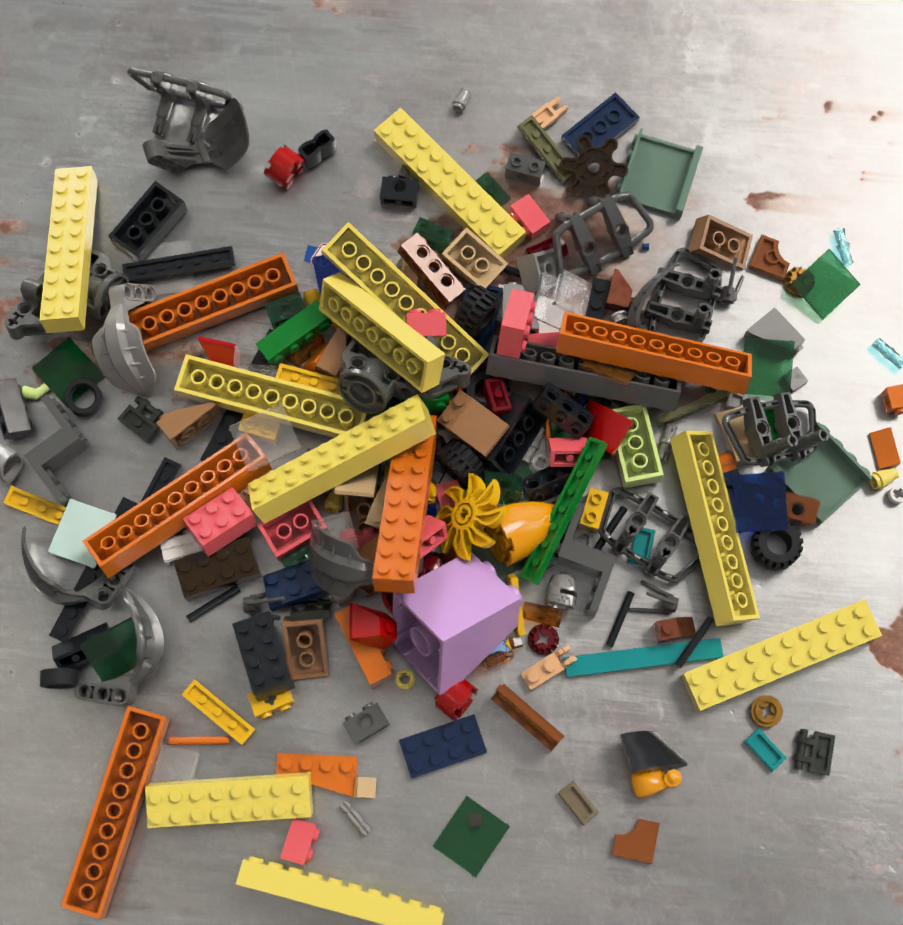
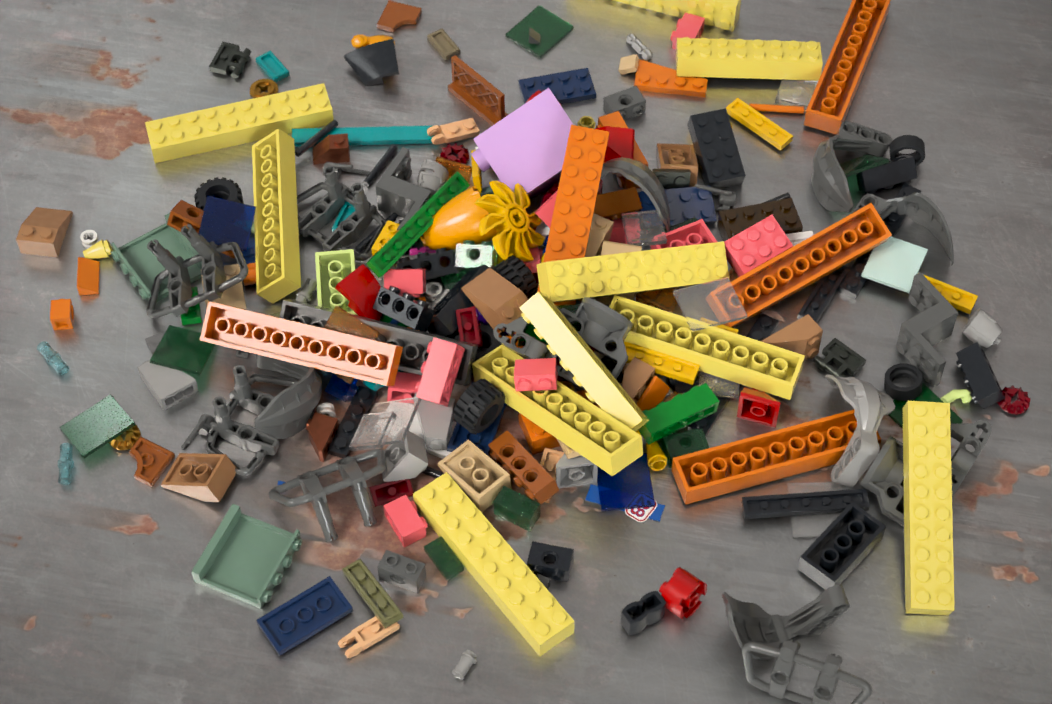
camera: 175 degrees left, 20 degrees down
dark brown plate [560,135,628,198] -> none

